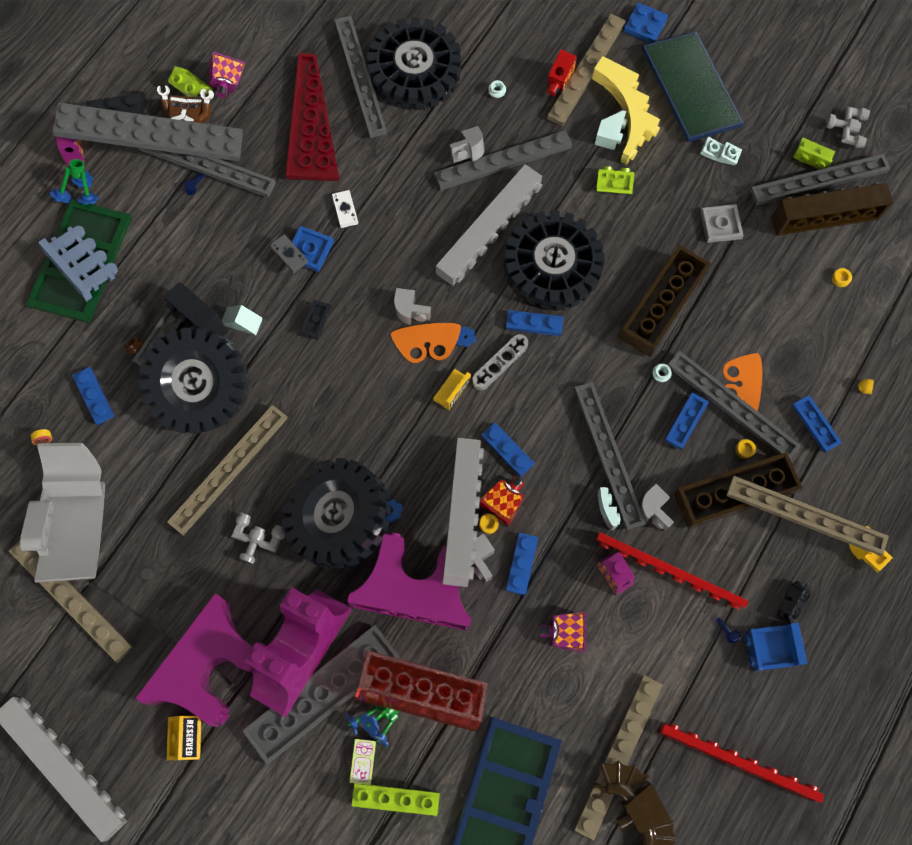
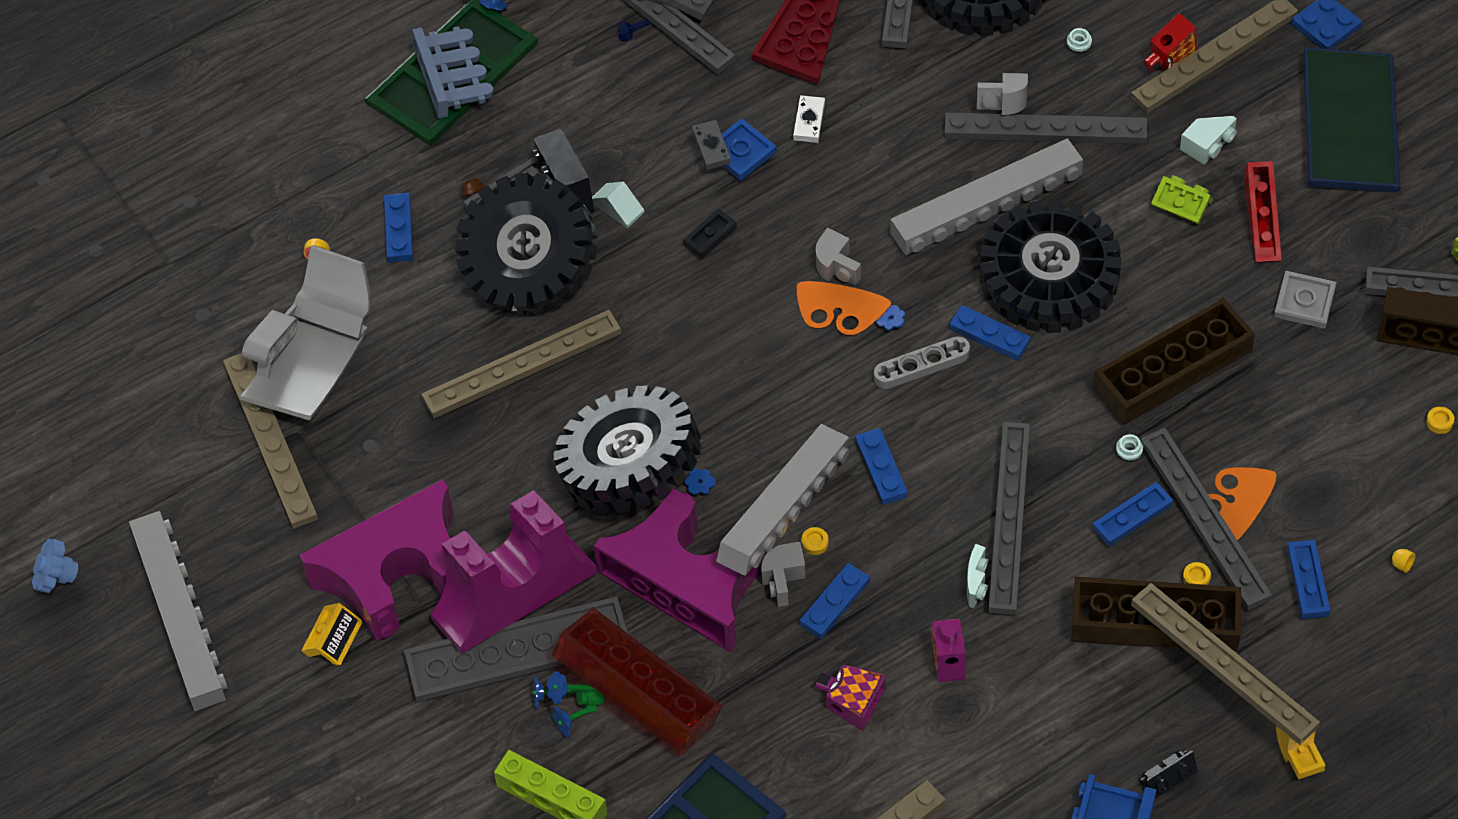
camera: 30 degrees right, 15 degrees down
light grey piece [231,512,286,565] -> none
tile [350,739,376,785] -> none
yellow panel [433,369,471,410] -> none
torso [479,477,524,527] -> none
light yellow arch [592,56,660,165] -> none
red plate [596,532,749,609] -> none
light grey brick [640,484,674,531] -> none
light aqua slope [700,137,742,165] -> none
clear blue hand [716,617,741,643] -> none
none -> red slope [1243,161,1282,263]

